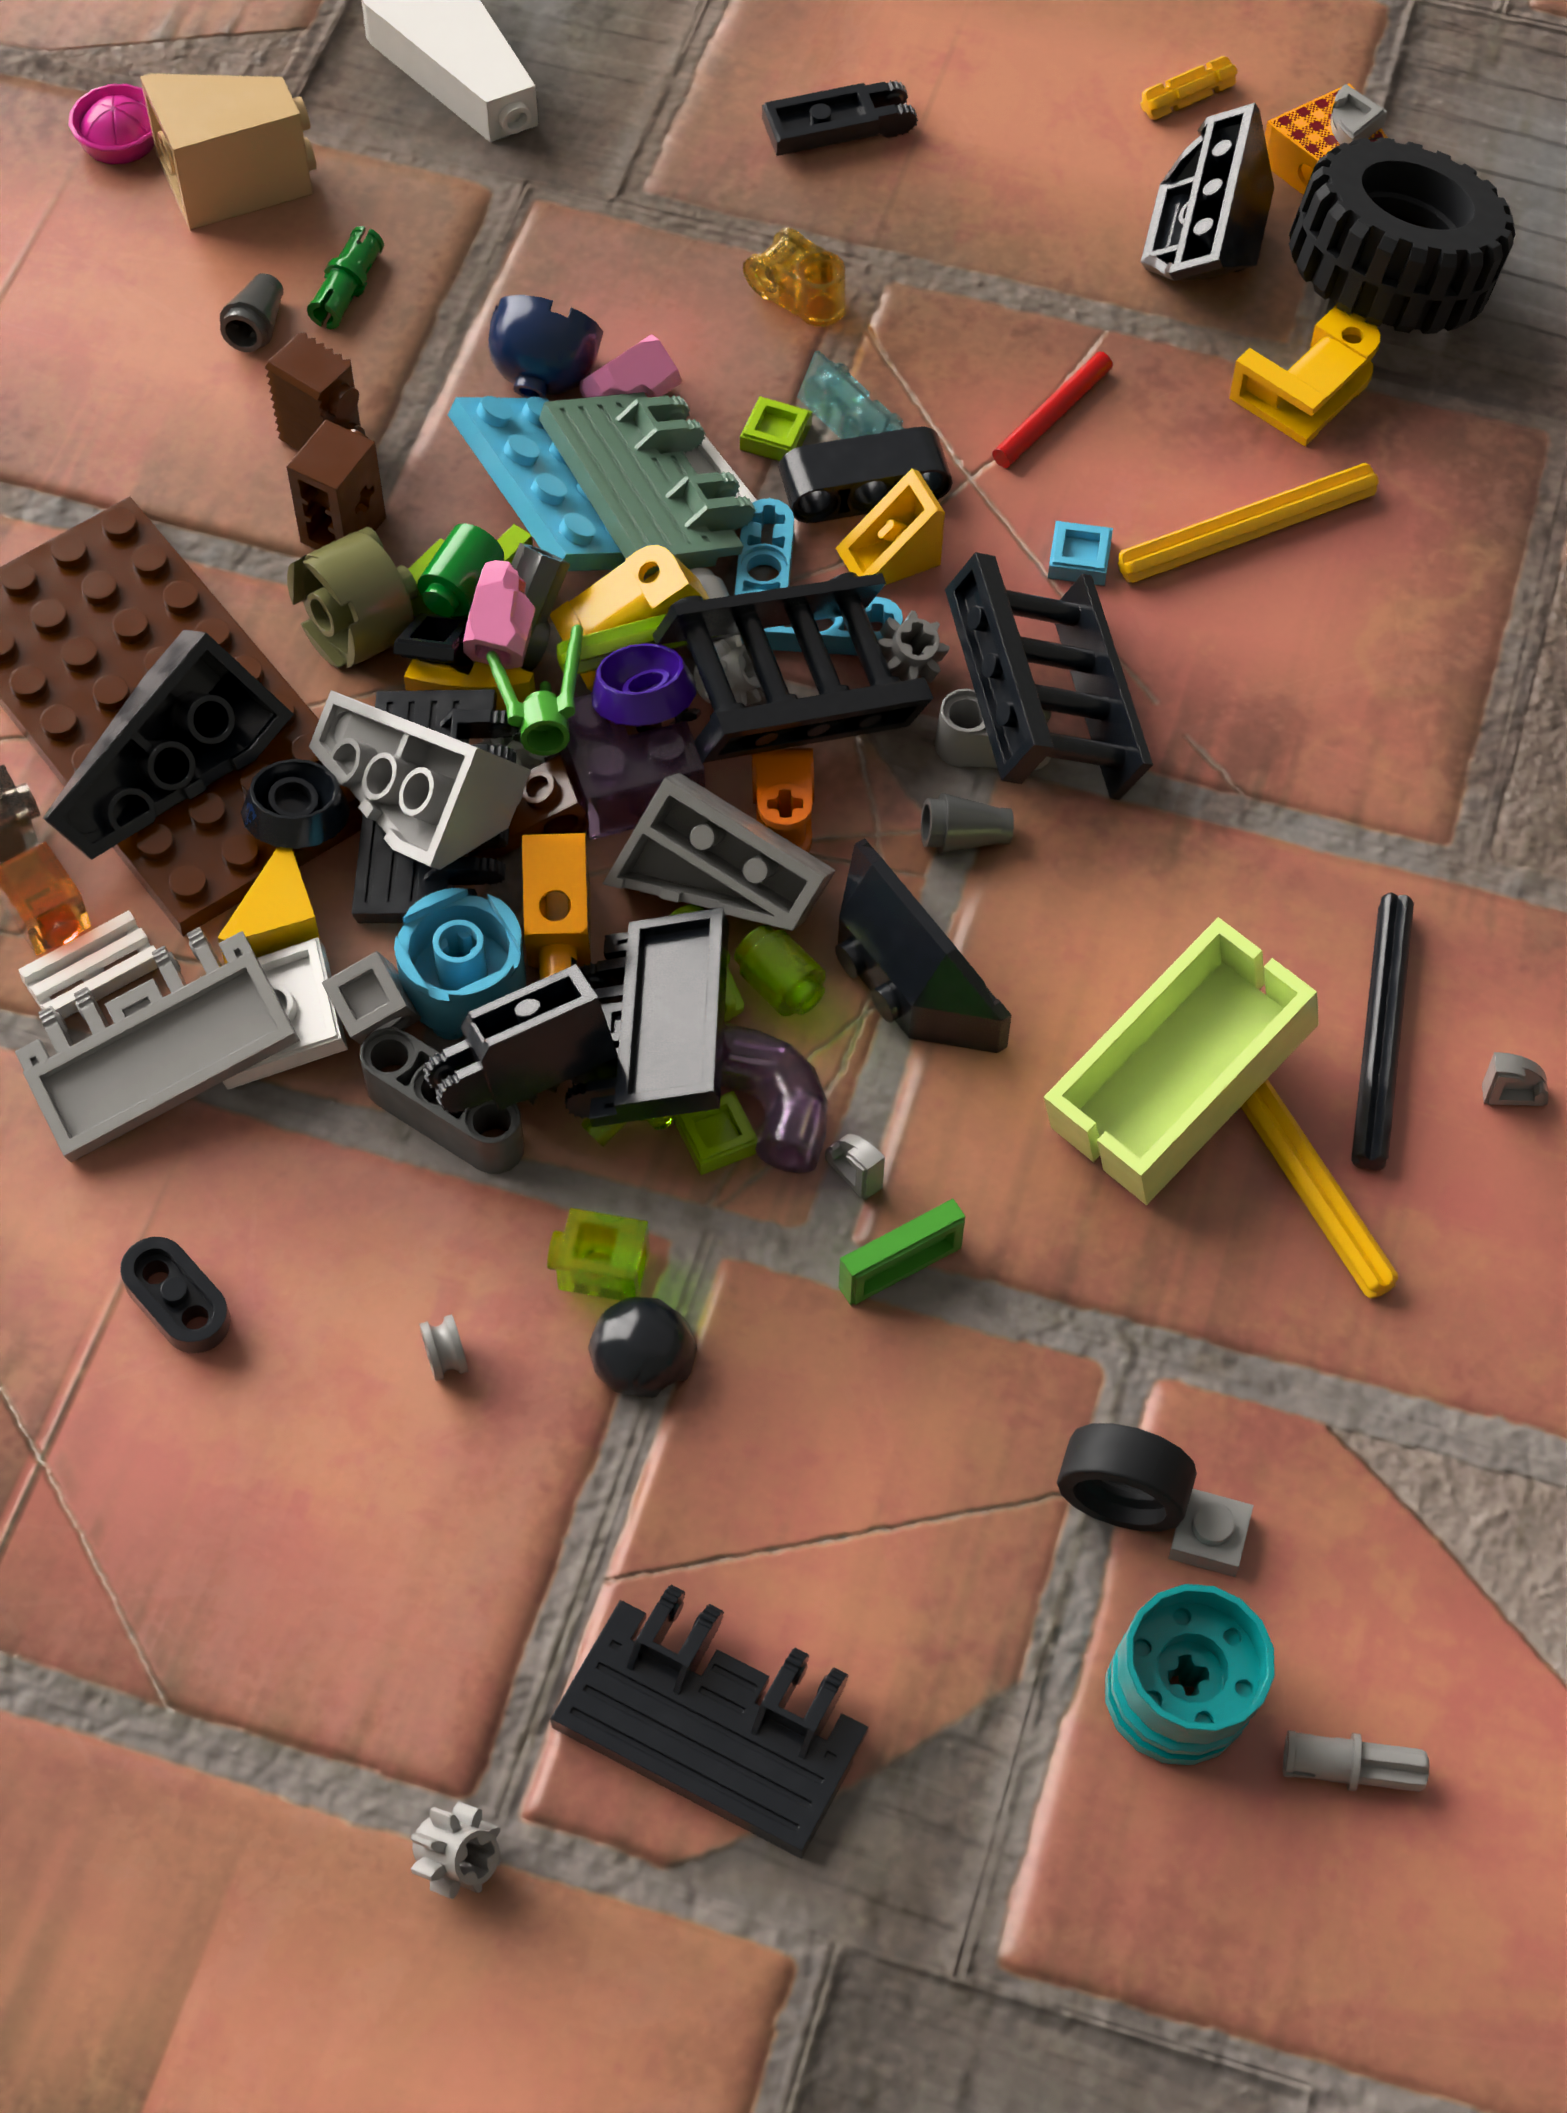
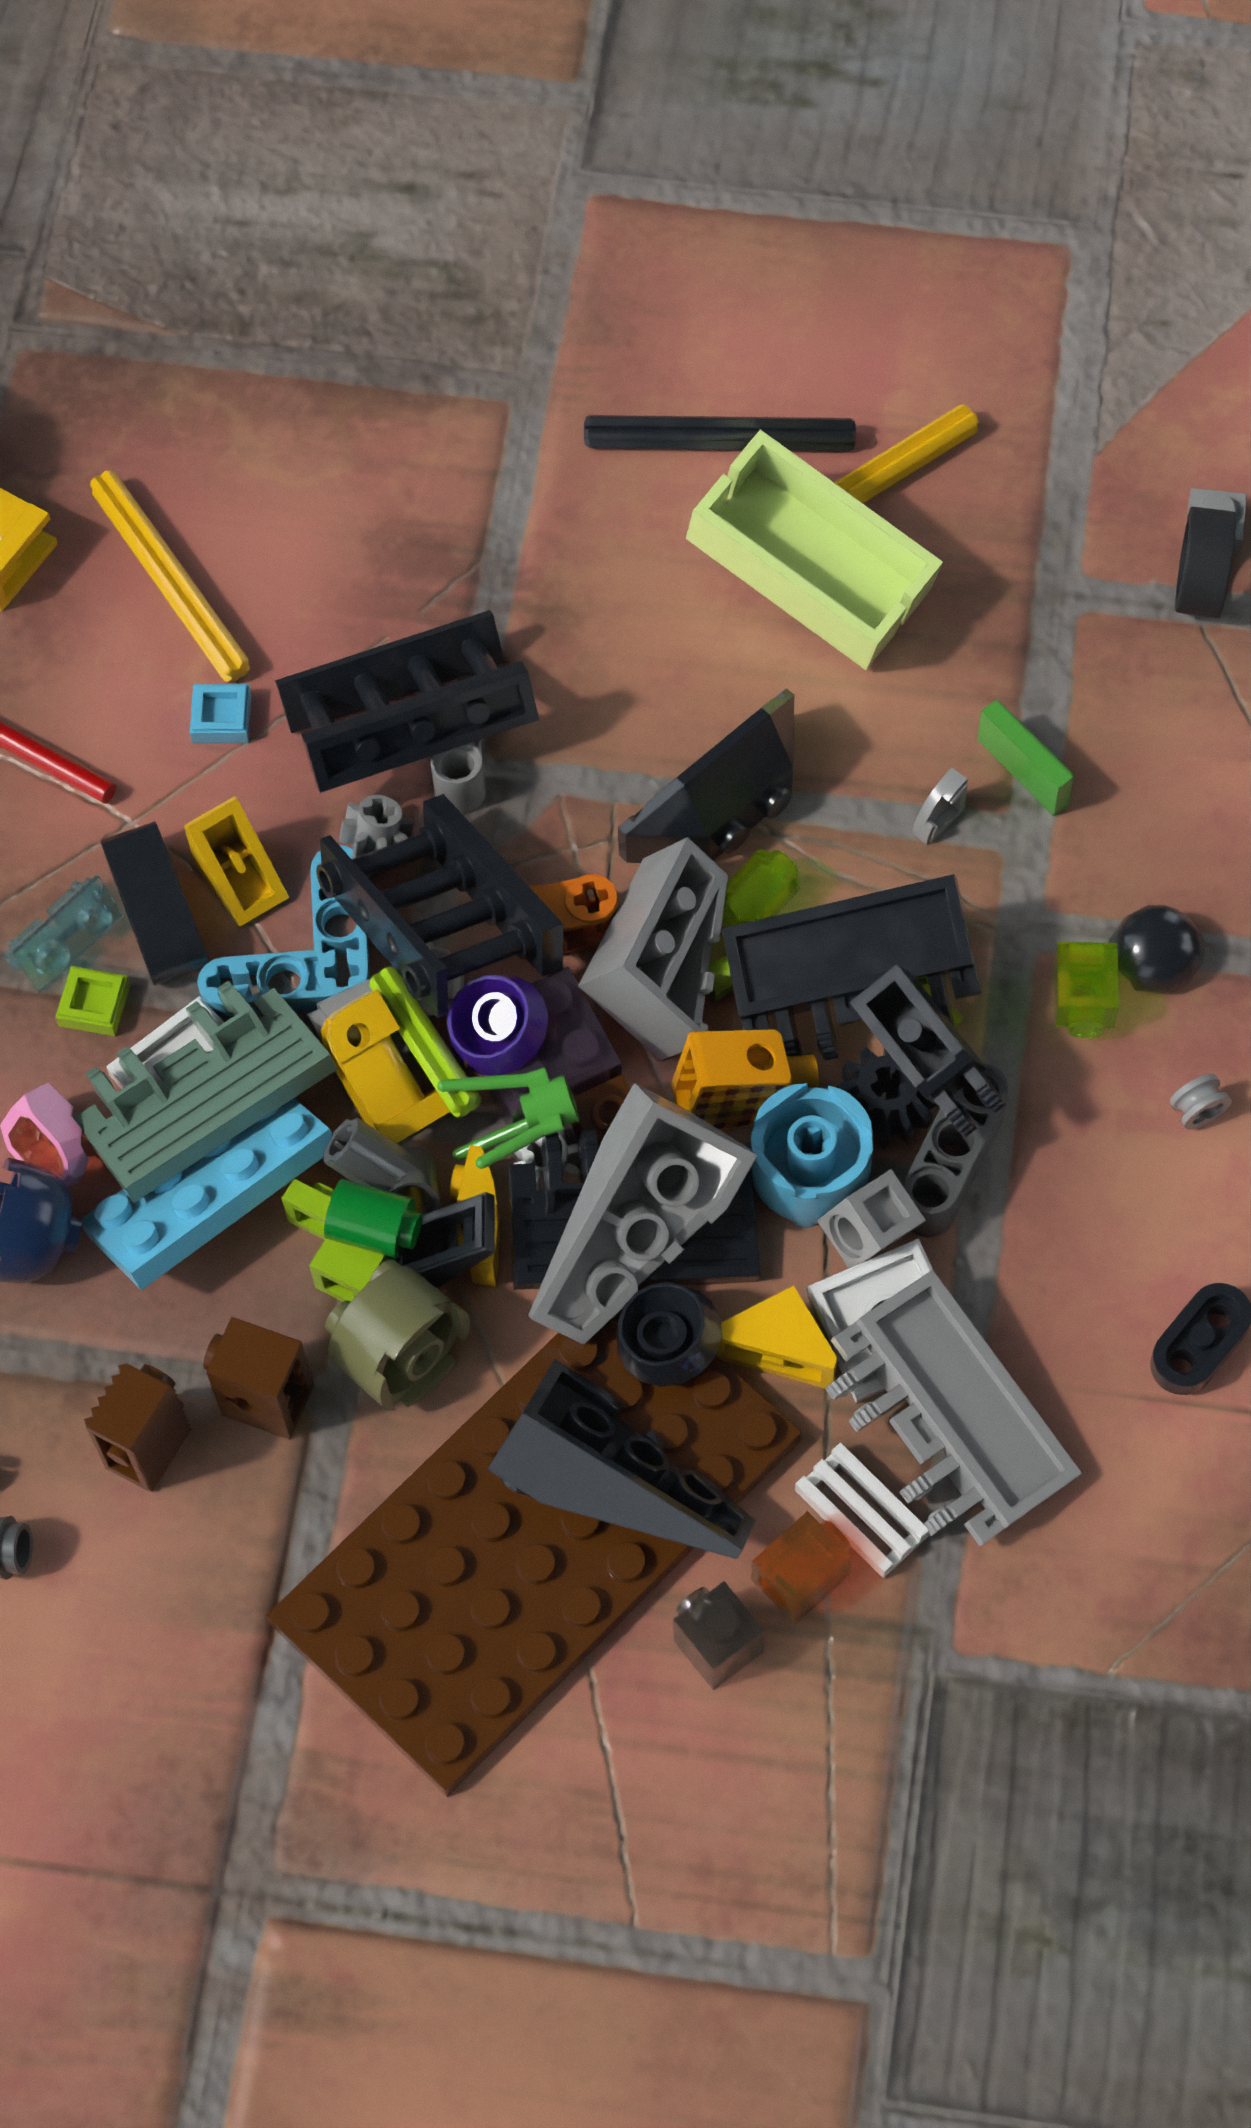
camera: 95 degrees left, 5 degrees up
bright pink rock [463,560,536,669] -> none
cylinder [721,1023,829,1173] -> none
dark grey cone [921,793,1014,854] -> none
light grey tile [1482,1052,1549,1106] -> none

